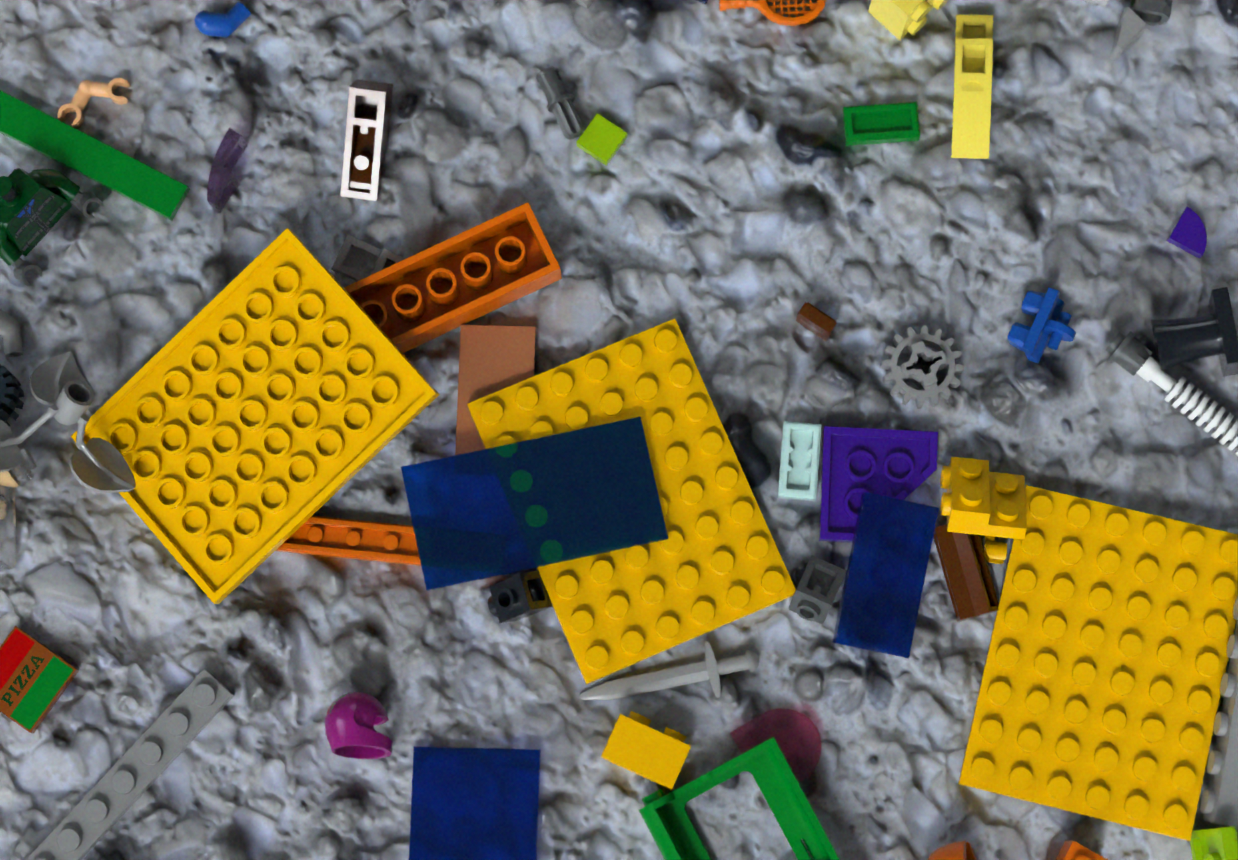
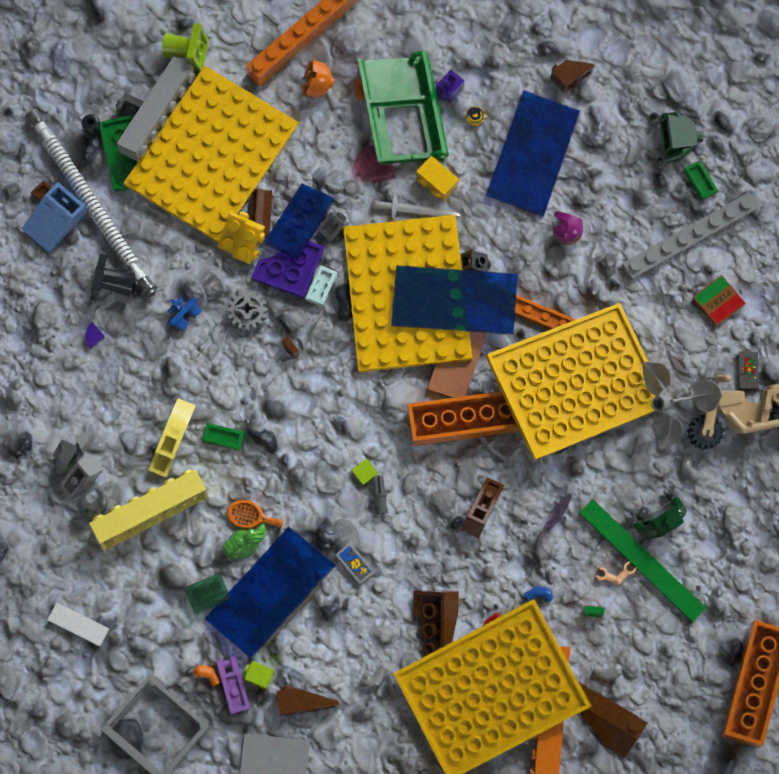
camera: 170 degrees left, 5 degrees down
none -> green tile [583,605,605,618]

